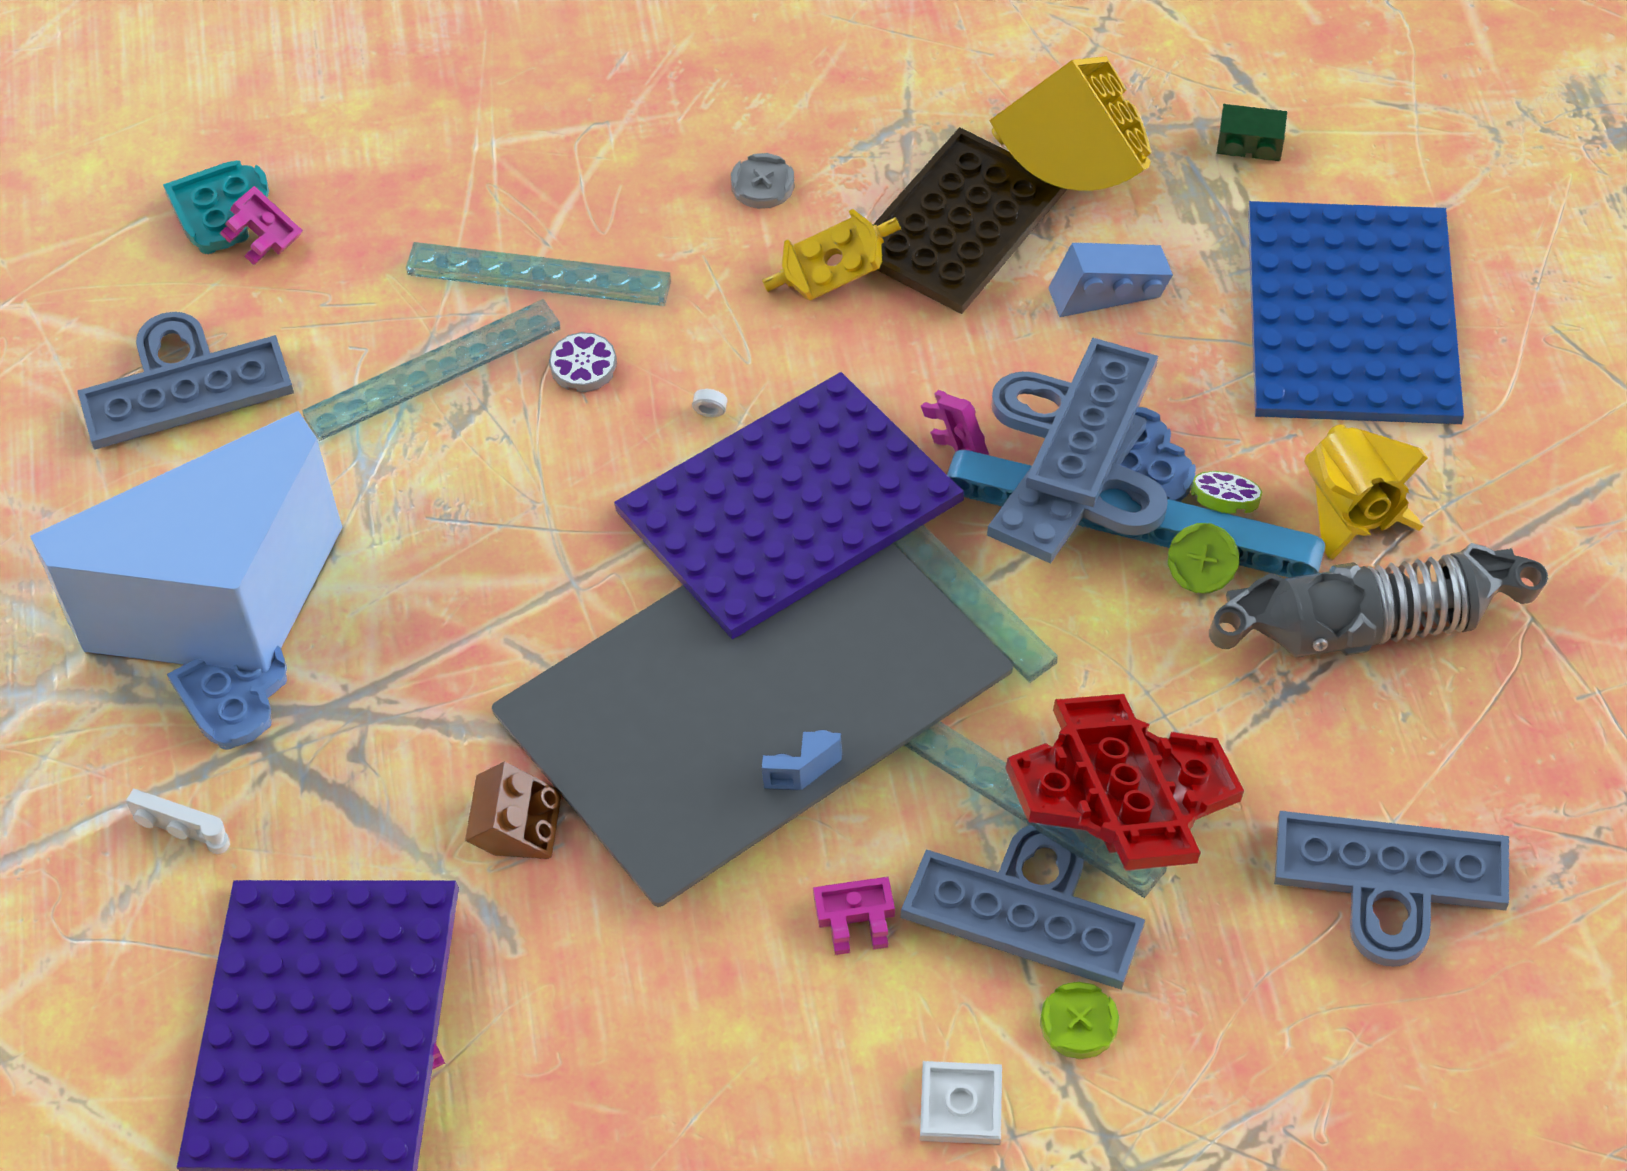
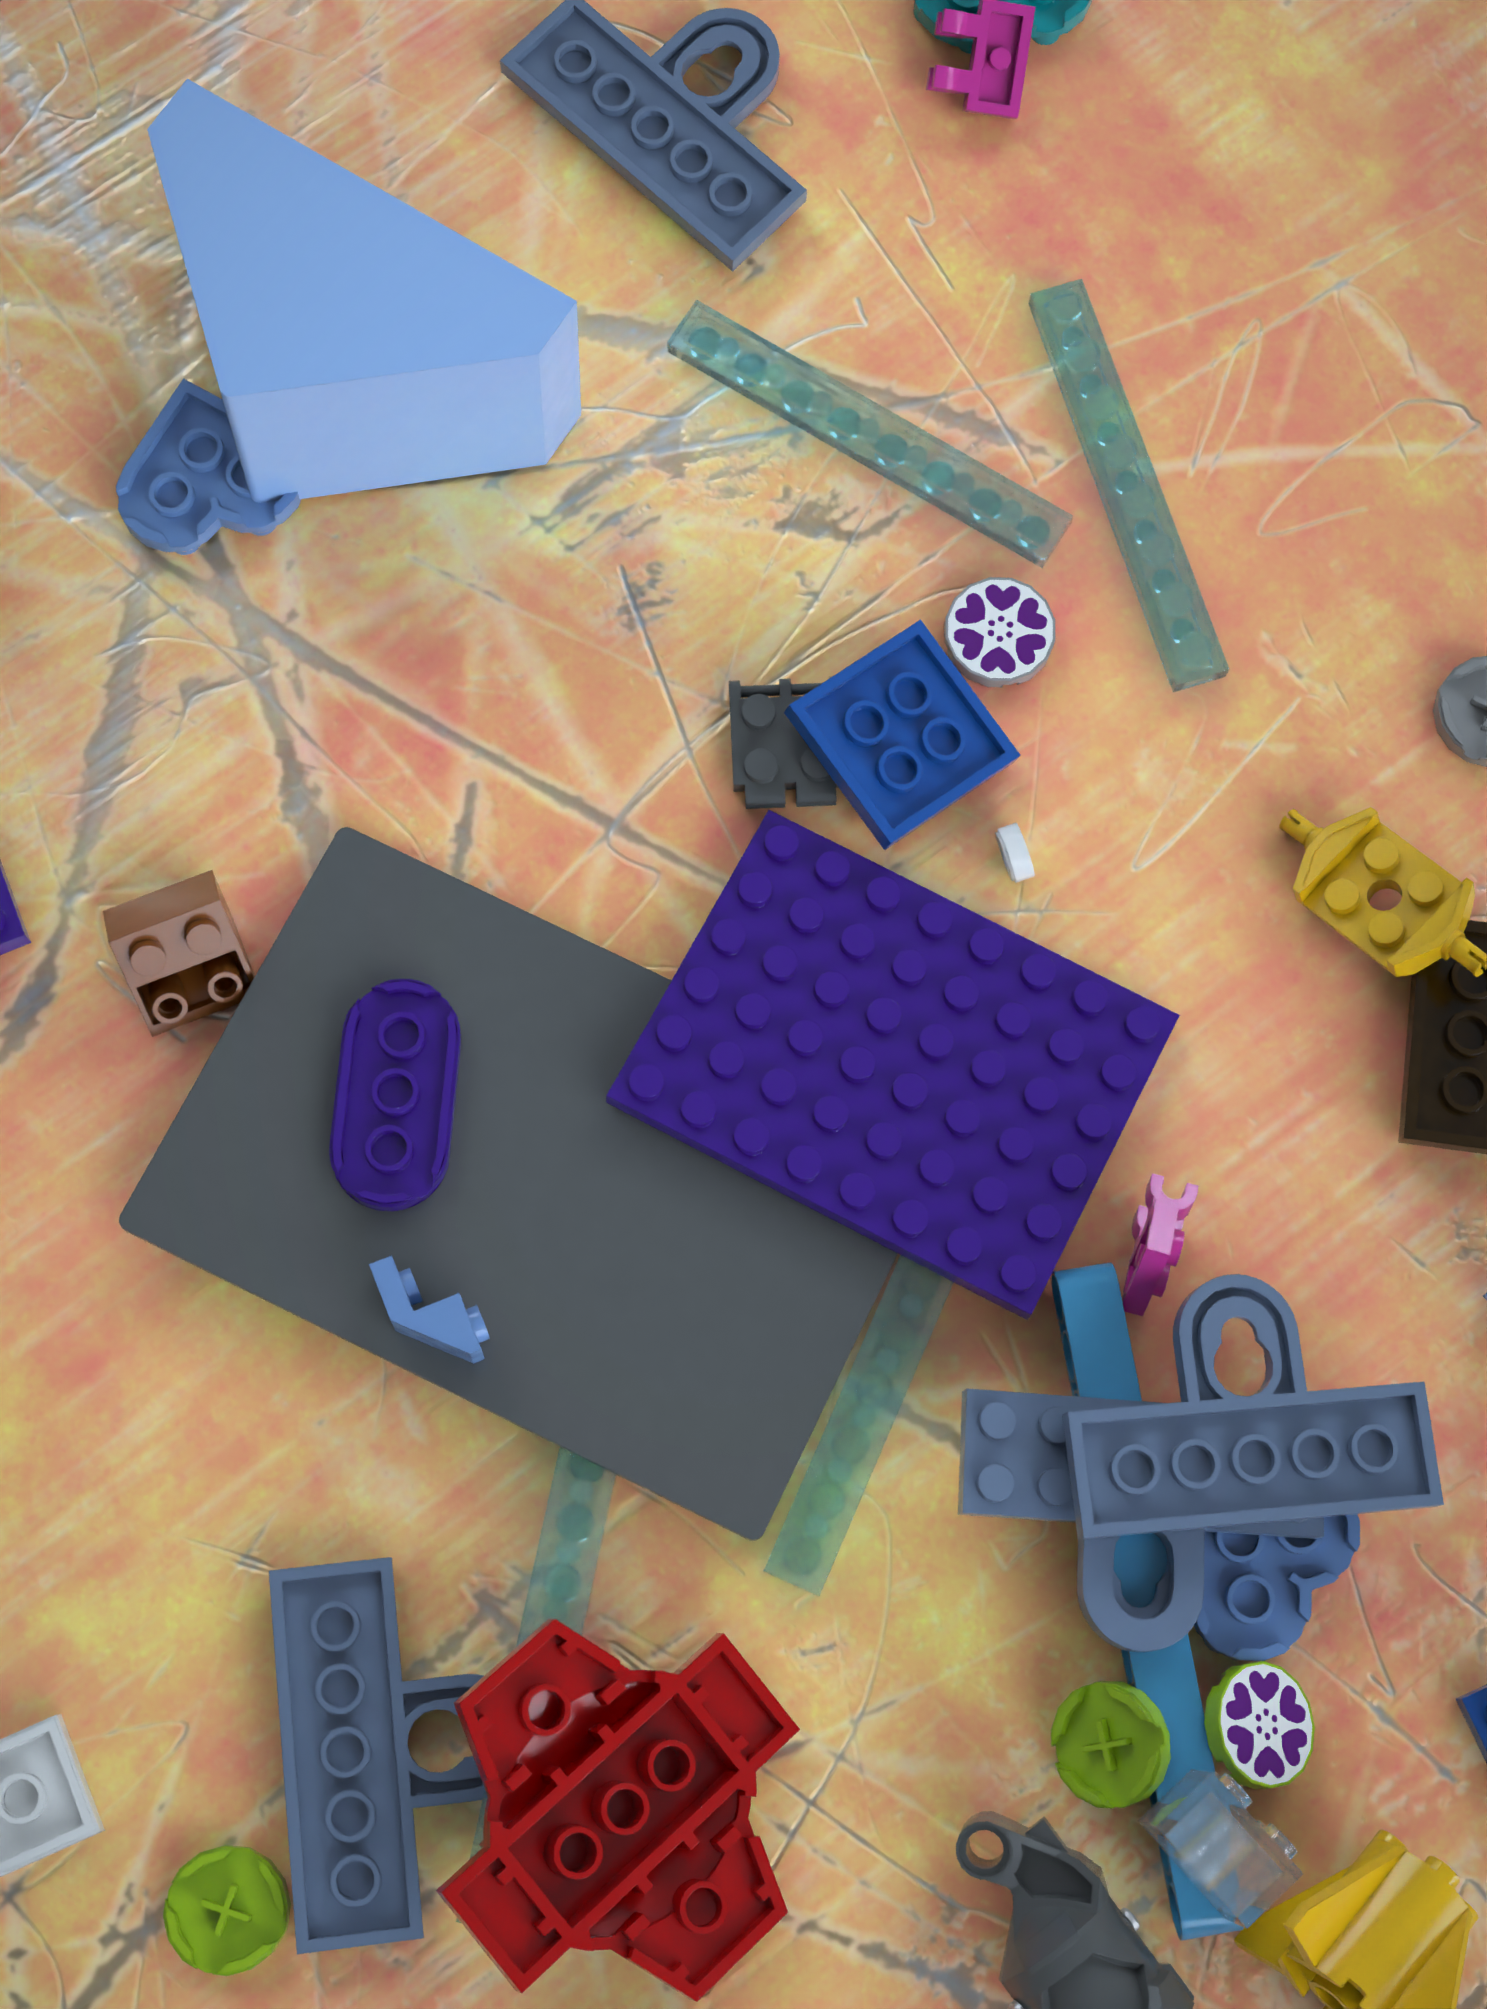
camera: 60 degrees right, 20 degrees up
dark pink plate [813,876,895,955] -> none
none -> dark purple tile [329,979,461,1211]
none -> dark grey plate [729,677,839,809]
none -> blue plate [784,619,1021,850]
none -> clear brick [1138,1769,1303,1929]

